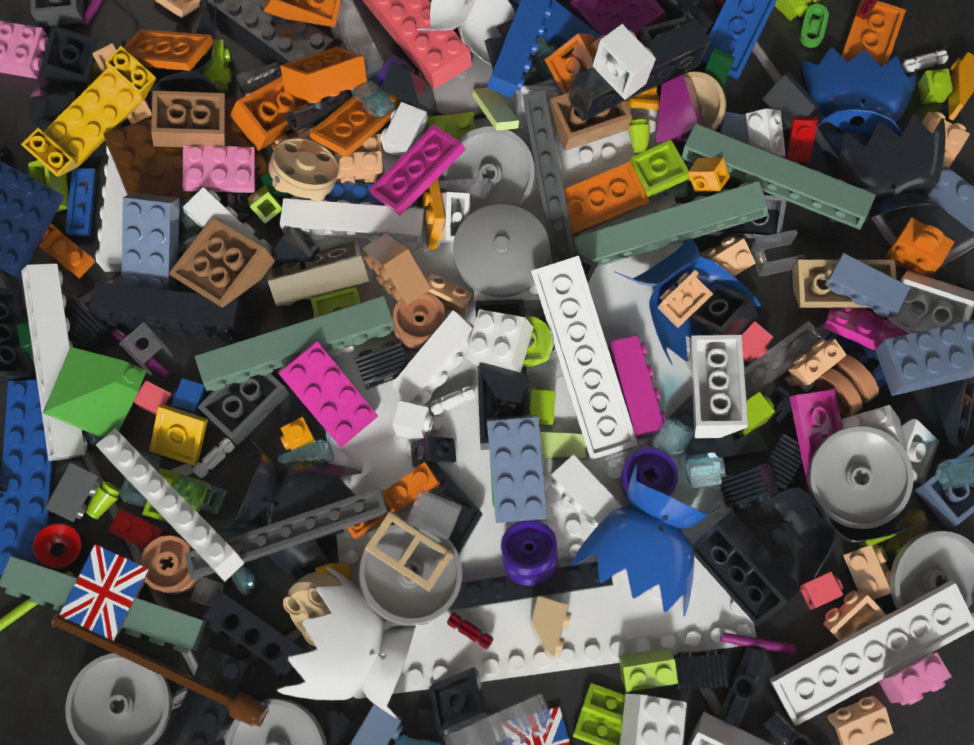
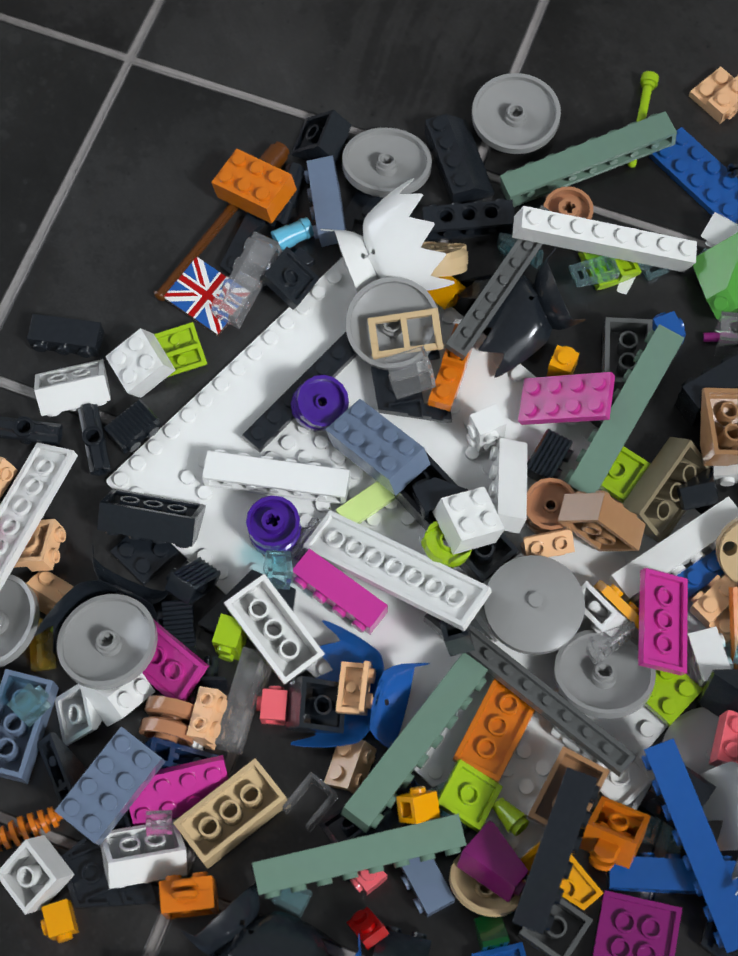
camera: 140 degrees right, 5 degrees down
red piece [33,524,81,569] -> none
dark grey brick [44,463,100,522] -> none
flag [51,545,269,727] -> none
lime cone [85,481,120,519] -> none
red plate [108,509,166,549] -> none
coral brick [134,381,172,416] -> none
yellow plate [149,404,208,466] -> none
white axle [192,437,235,478] -> none
clear light blue slope [277,439,335,466] -> none
black bracket [410,436,457,467] -> none
white axle [429,385,476,415] -> none
dark red axle [447,612,494,649] -> none
yellowish green tile [473,88,519,130] -> none
lime brick [529,387,556,425] -> none
tan slope [530,596,571,659] -> none
blue piece [571,465,721,617] -> none
white brick [593,24,656,100] -> none
lime brick [618,647,678,692] -> none
clear light blue brick [685,452,724,488] -> none
magenta bar [719,632,796,655] -> none
white brick [746,109,786,157] -> none
coral brick [800,572,843,610] -> none
sand blue brick [825,253,910,318] -> none

